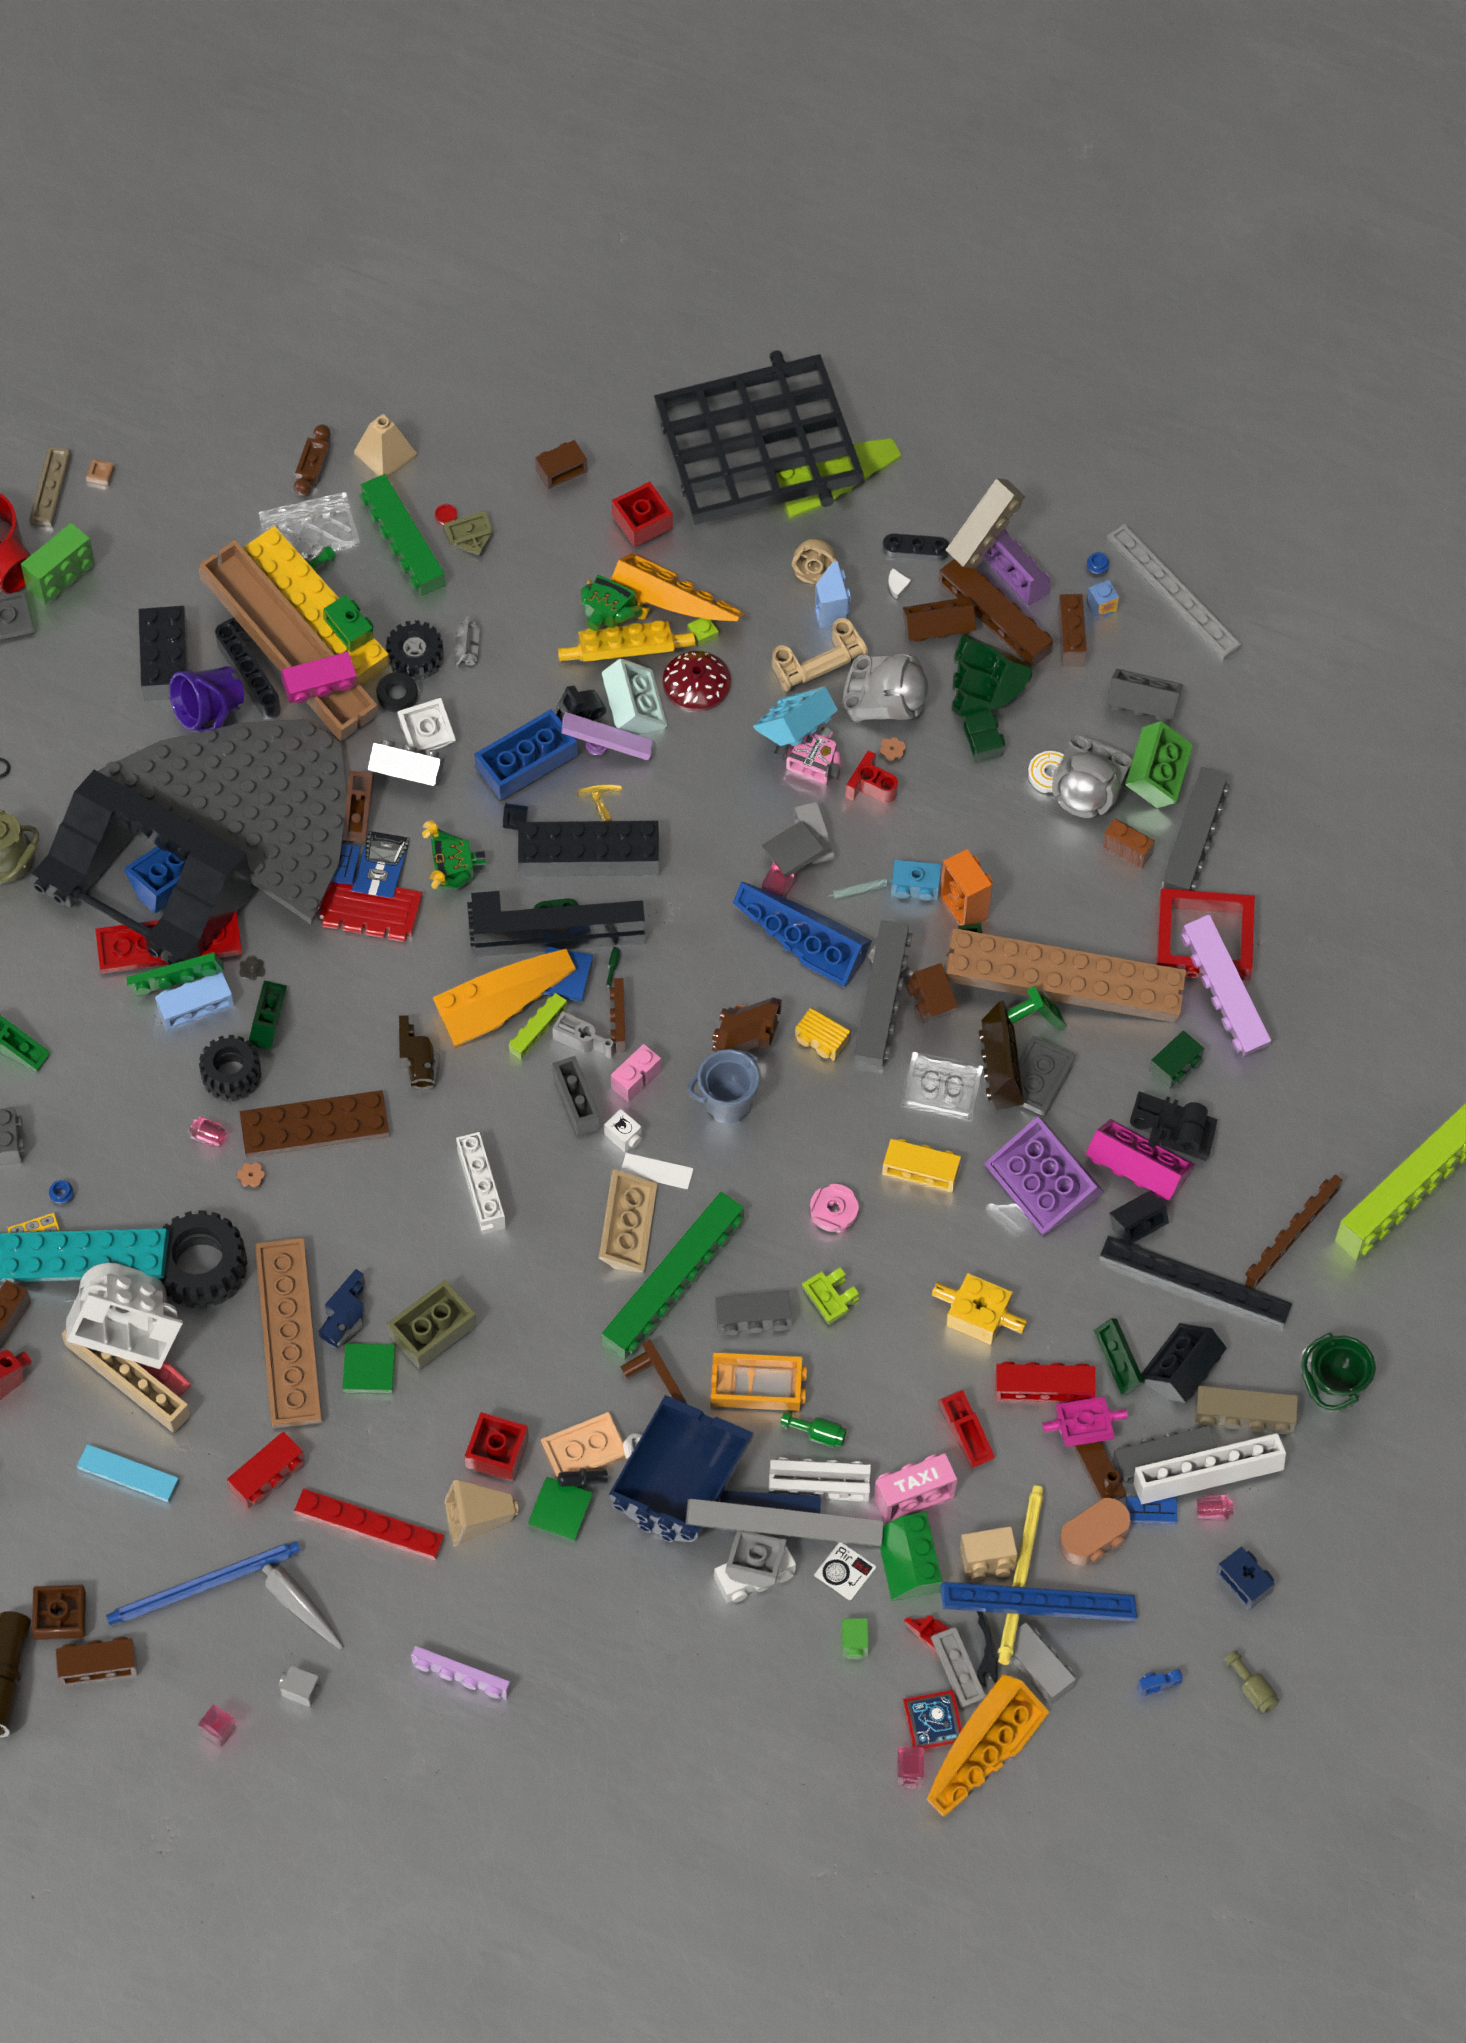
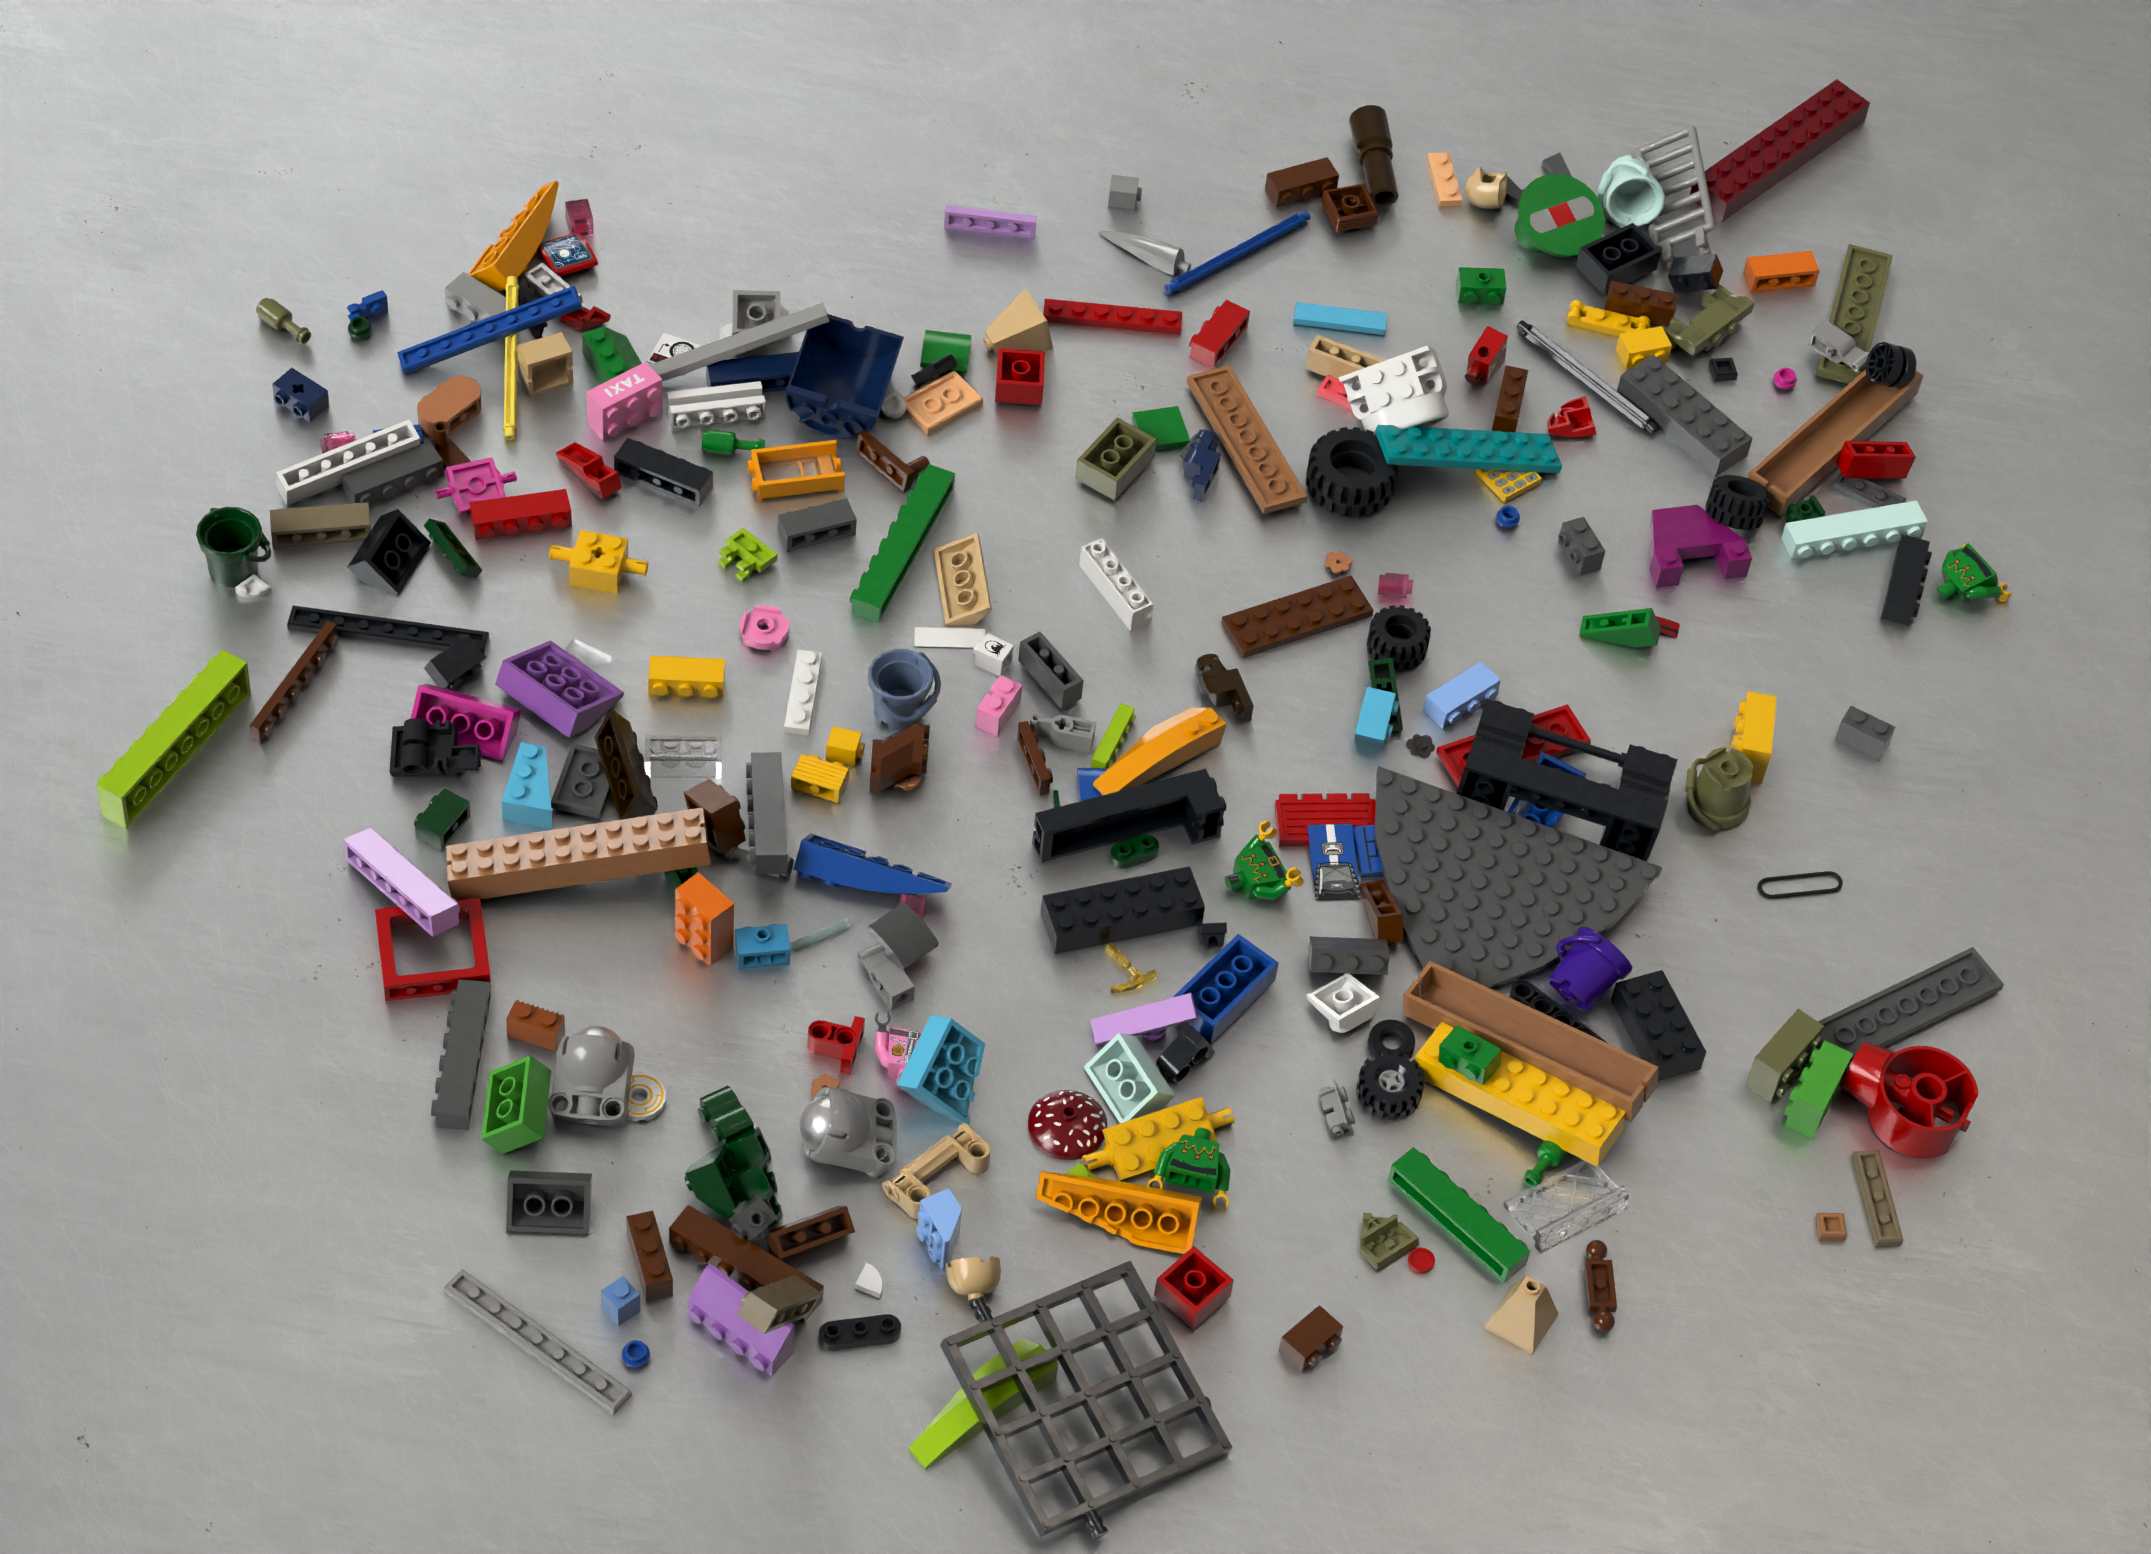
camera: 160 degrees right, 10 degrees down
green plate [126,952,224,996] -> none
clear pink brick [198,1704,237,1748] -> none
dark pink brick [281,652,357,703] -> none
bright green brick [841,1618,869,1659] -> none
green piece [1006,986,1067,1031] -> none
none -> dark green plate [348,317,372,339]
none -> medium azure wedge [502,742,552,829]
none -> black brick [614,437,713,507]
none -> dark grey brick [729,1196,778,1240]
none -> white plate [784,649,822,736]
none -> yellow brick [826,726,865,767]
none -> medium azure brick [1355,687,1399,746]
none -> olive brick [1745,1009,1824,1103]

